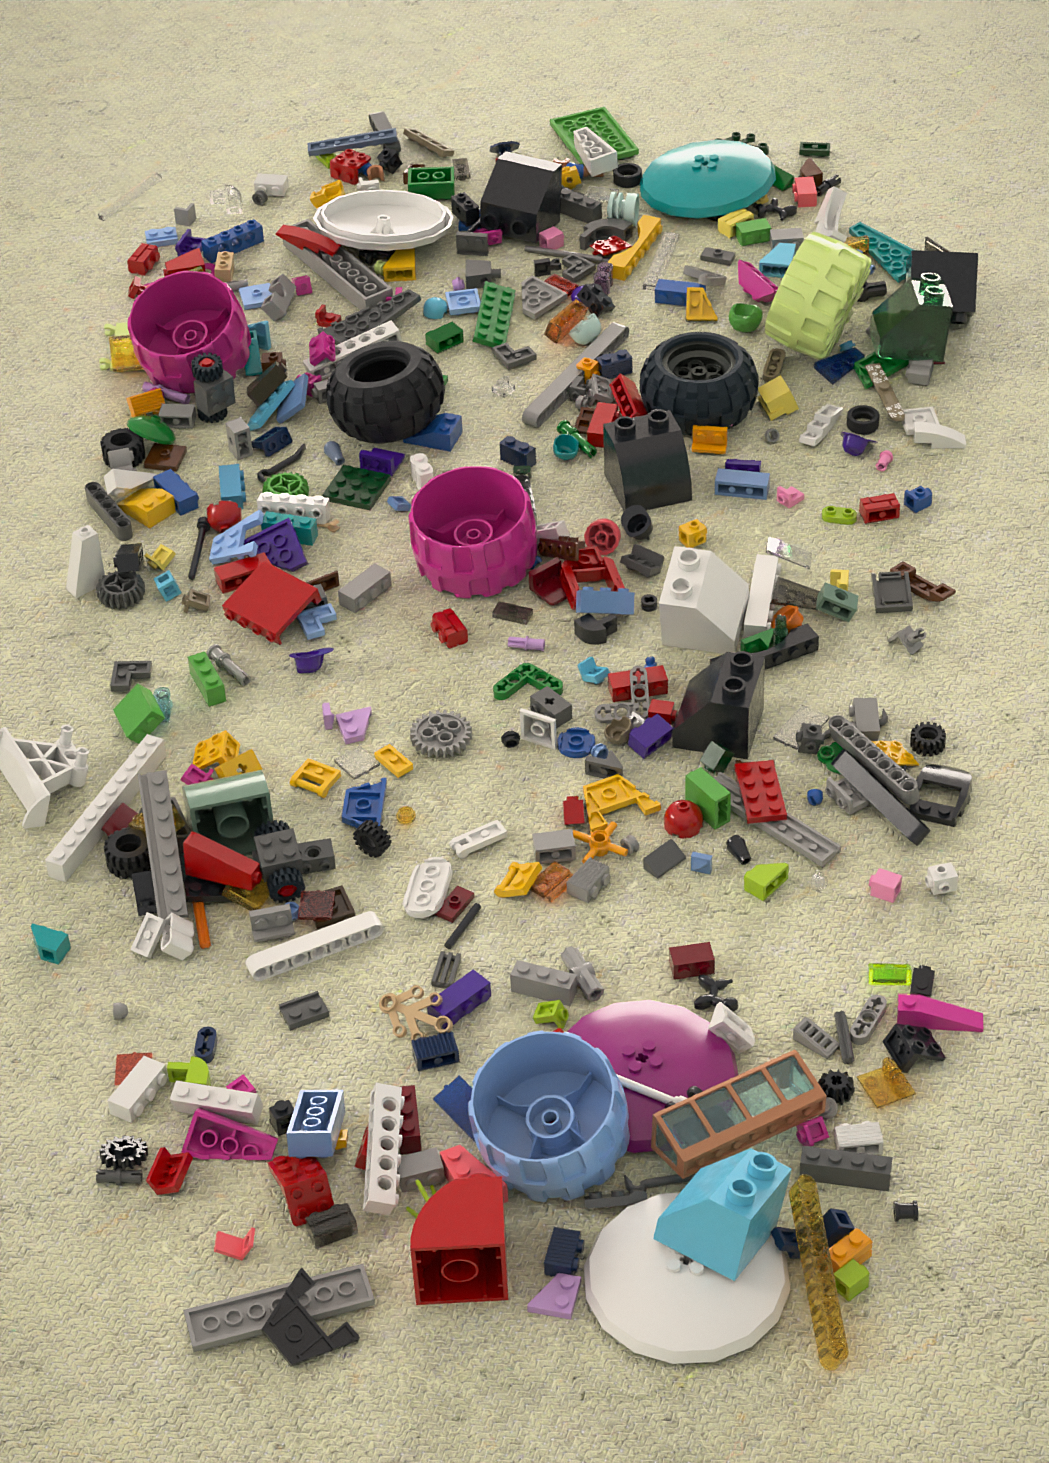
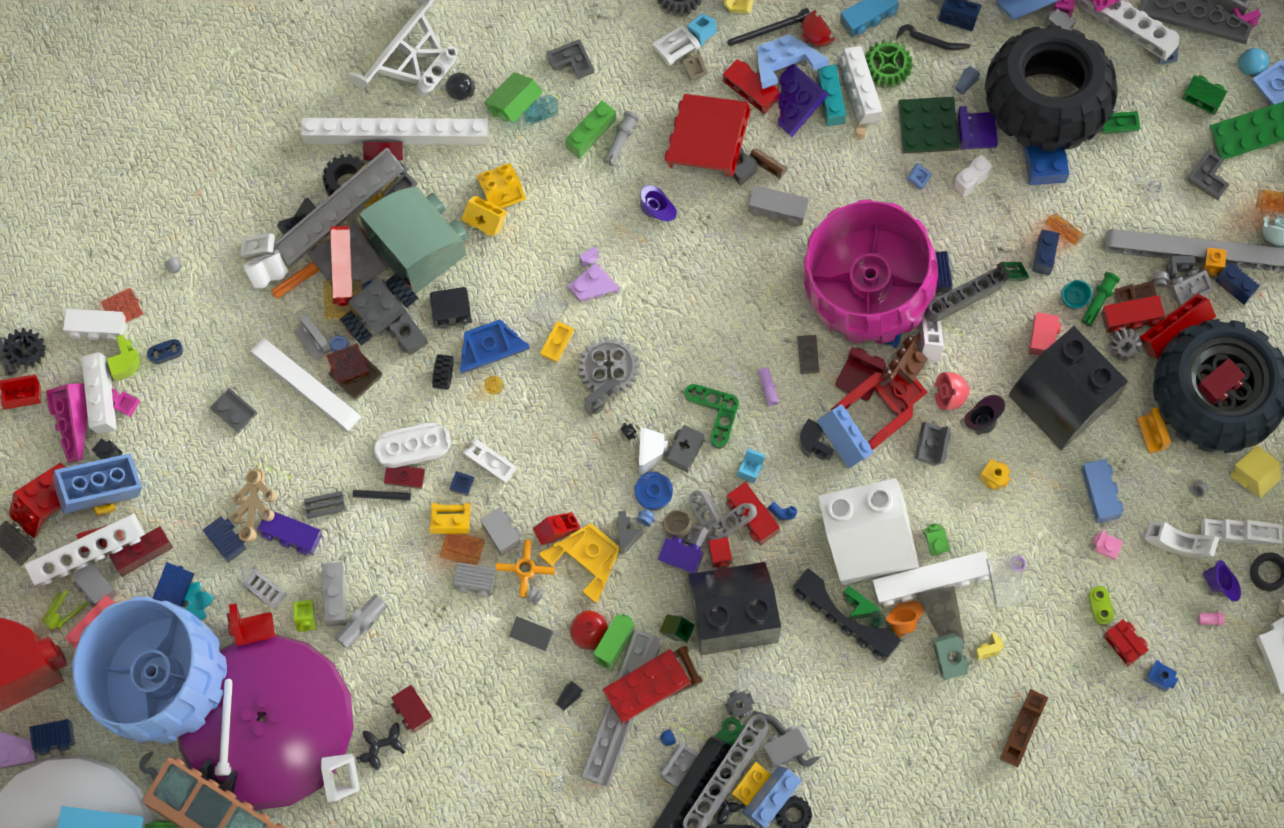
camera: 65 degrees right, 30 degrees up
teal slope [30,923,71,965] -> none
dark pink bracket [180,764,214,785] -> none
yellow plate [290,758,341,798] -> none
light blue plate [297,603,337,640] -> none
red brick [430,608,468,649] -> none
dark grey hinge [584,1187,648,1209] -> none
black bush [641,594,657,612] -> none
medium blue tile [691,852,712,874] -> none
dark purple bracket [725,459,761,472] -> none
lime slope [744,863,789,901] -> none
dark grey container [871,571,913,613] -> none
light grey bracket [887,625,926,655] -> none
none -> light grey slope [242,569,286,609]
none -> black bracket [430,287,472,329]
none -> black hair [445,72,476,101]
none -> dark blue plate [449,471,474,496]
none -> dark grey plate [584,377,620,416]
none -> white plate [652,25,701,66]
none -> medium blue brick [742,766,802,828]
none -> coral brick [1028,312,1062,356]
none -> clear orange plate [1045,213,1086,245]
none -> white arch [1145,522,1219,559]
none -> dark red brick [1197,358,1246,405]

